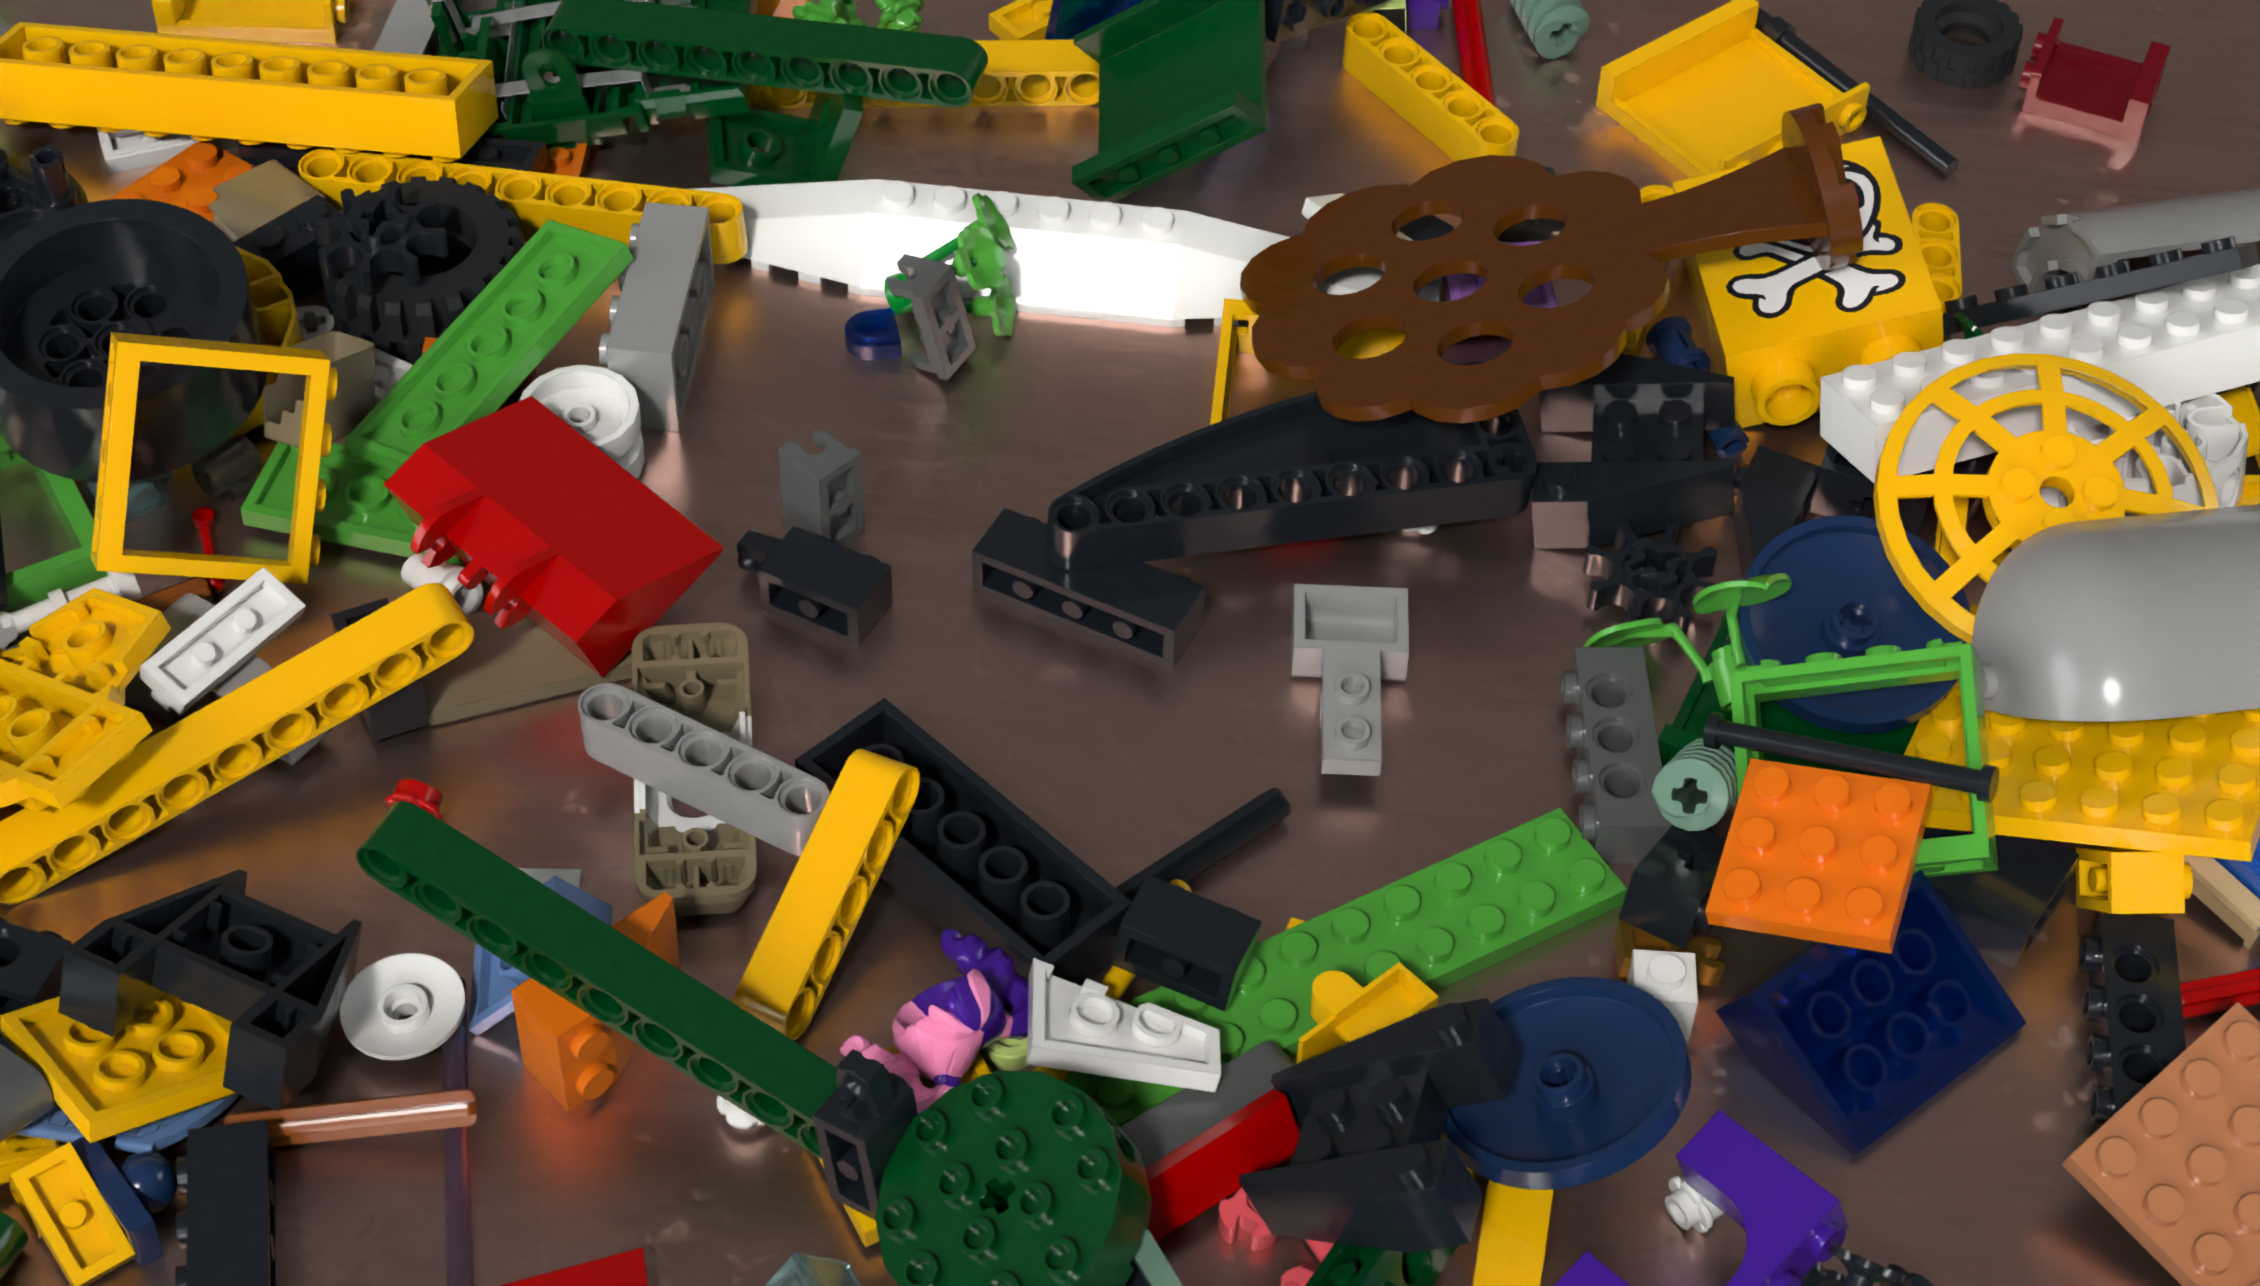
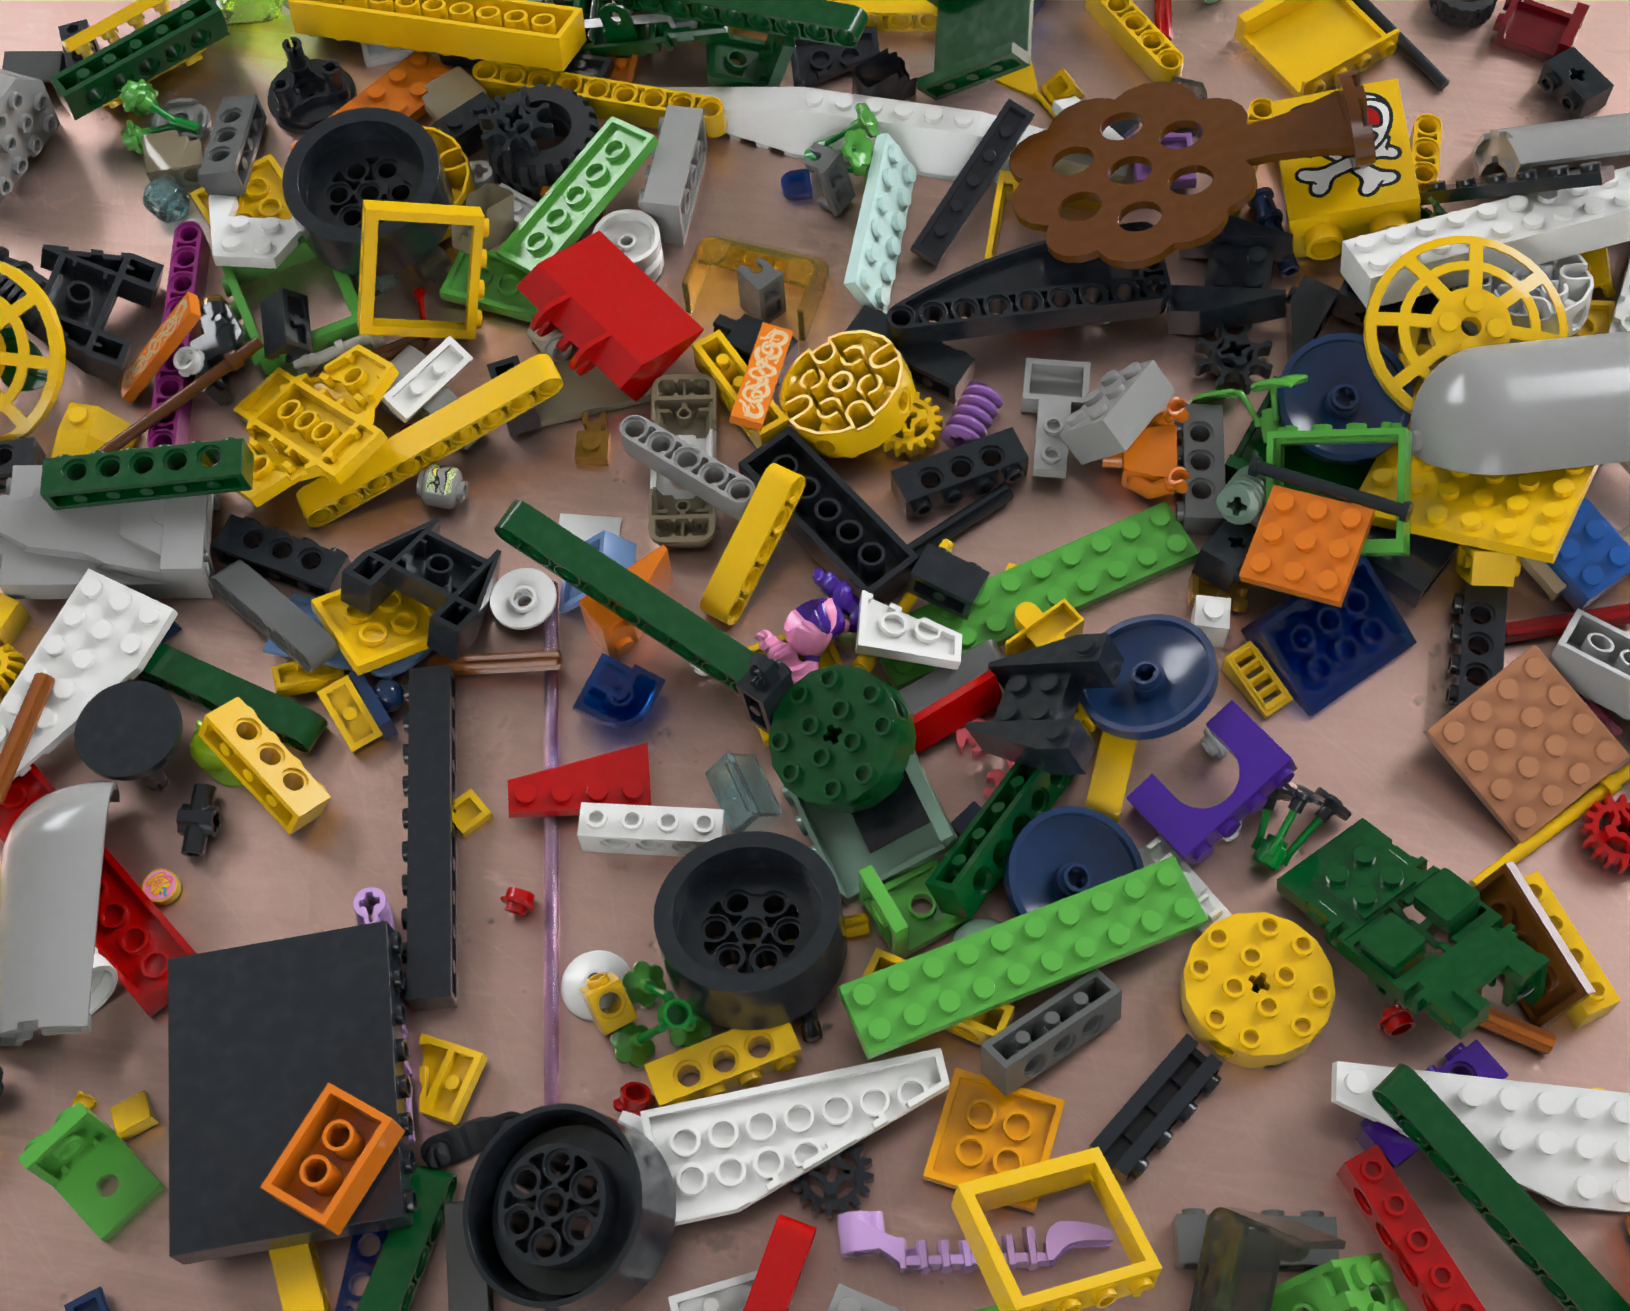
camera: 10 degrees right, 15 degrees up
red plate [385,779,443,820] -> none
none -> light grey head [416,463,468,510]
none -> clear blue brick [572,653,666,730]
none -> pearl gold plate [575,412,611,465]
none -> clear yellow windscreen [682,235,829,341]
none -> yellow brick [692,329,789,449]
none -> orange tile [729,322,794,432]
none -> yellow brick [779,330,916,458]
none -> black wing [791,27,880,88]
none -> light aqua plate [844,132,917,313]
none -> black piece [852,48,917,101]
none -> yellow gear [883,392,943,458]
none -> black brick [891,427,1029,519]
none -> black plate [910,99,1035,267]
none -> medium lavender piece [940,381,1003,449]
none -> yellow piece [996,60,1056,117]
none -> yellow slope [1039,68,1085,105]
none -> light grey brick [1059,359,1175,465]
none -> orange torso [1101,397,1191,499]
none -> yellow slope [1221,641,1293,720]
none -> black brick [1537,46,1614,119]

